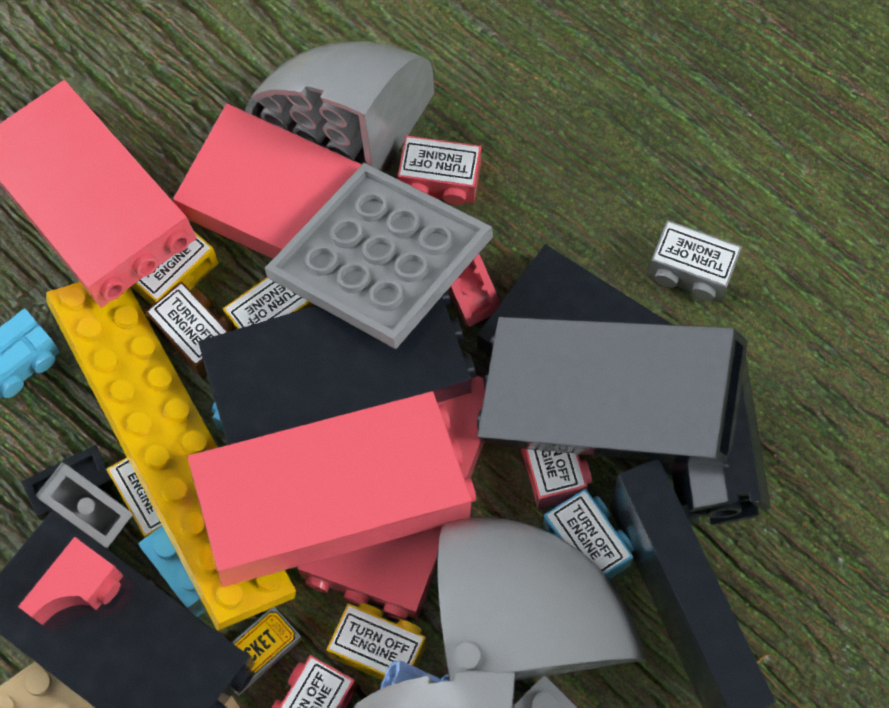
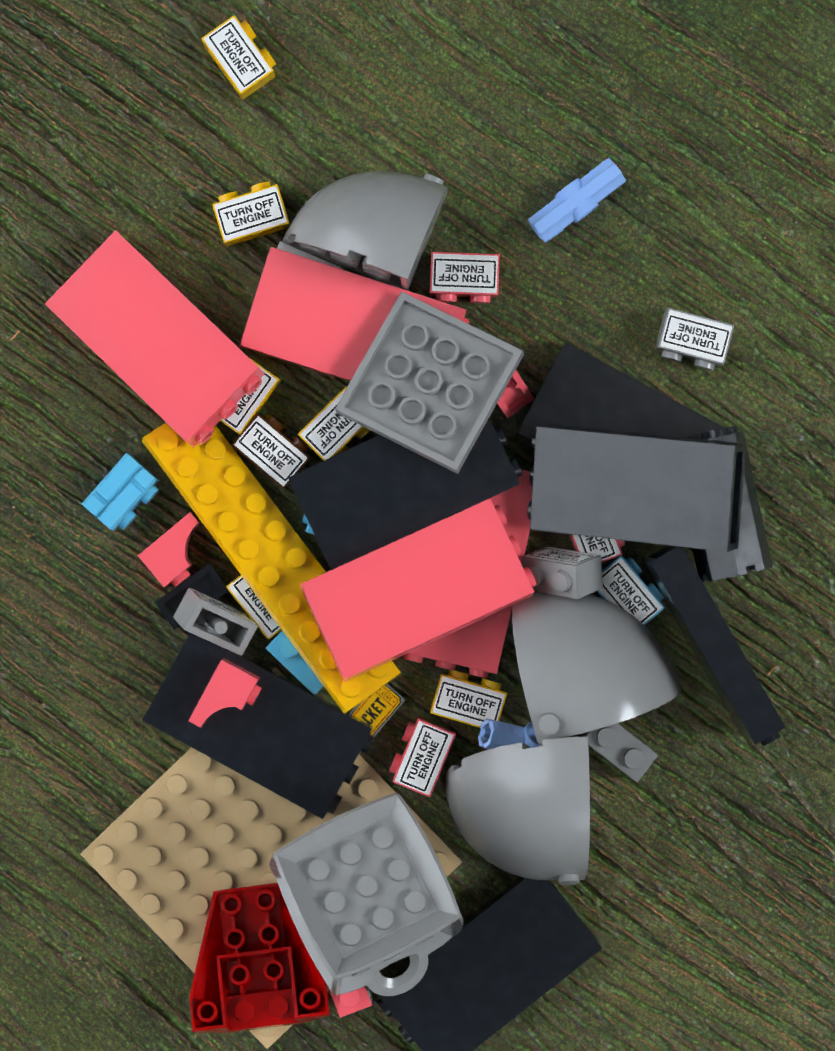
camera: 15 degrees left, 20 degrees up
none -> coral arch [138,512,202,587]
none -> brick [212,181,290,247]
none -> light grey brick [522,546,603,599]
none -> light blue piece [527,158,626,243]

